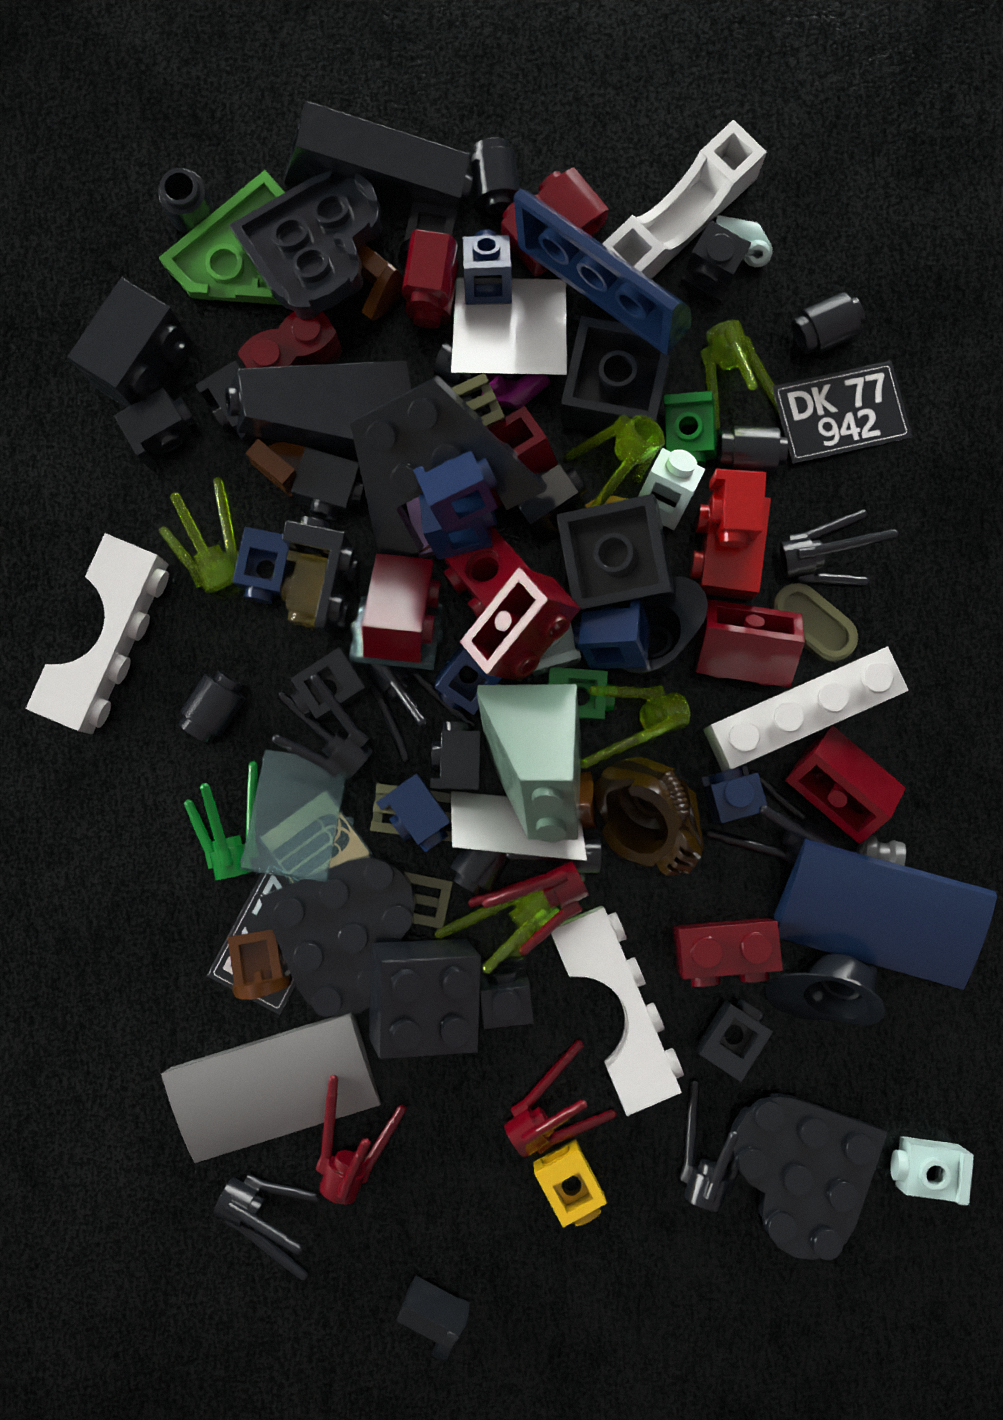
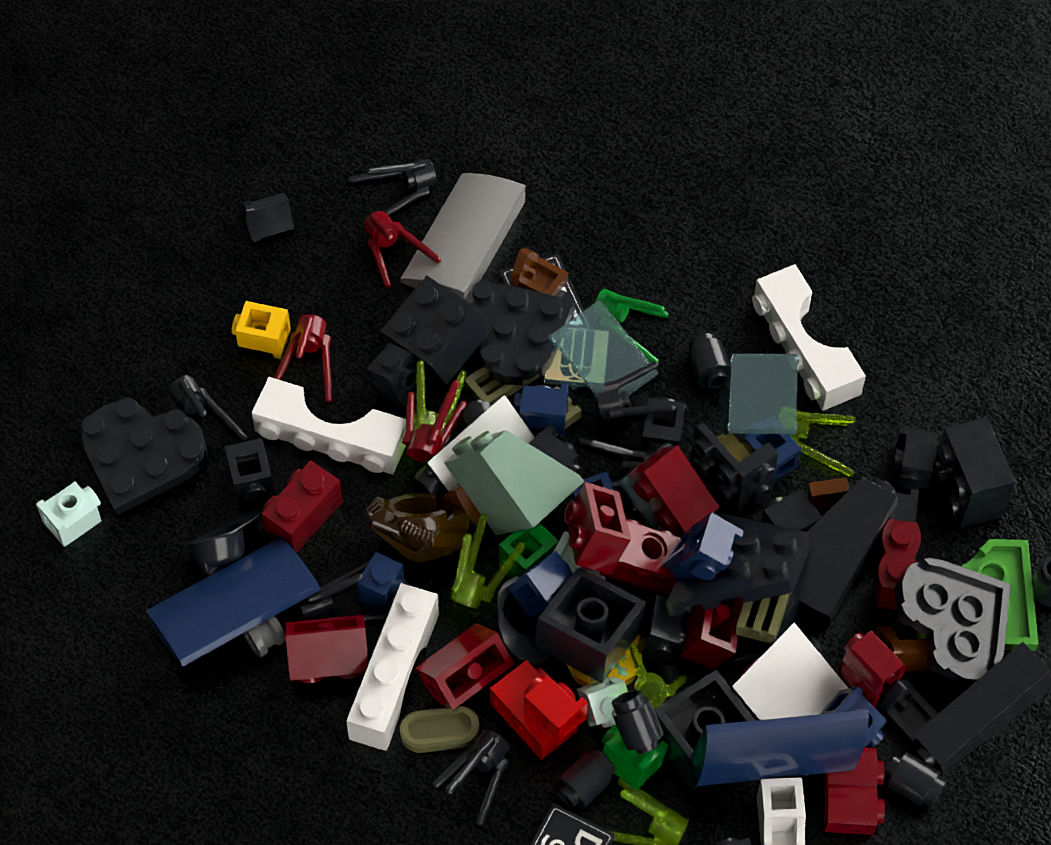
camera: 130 degrees right, 25 degrees down
none -> black brick [611,690,664,754]
none -> clear light blue piece [727,354,799,434]

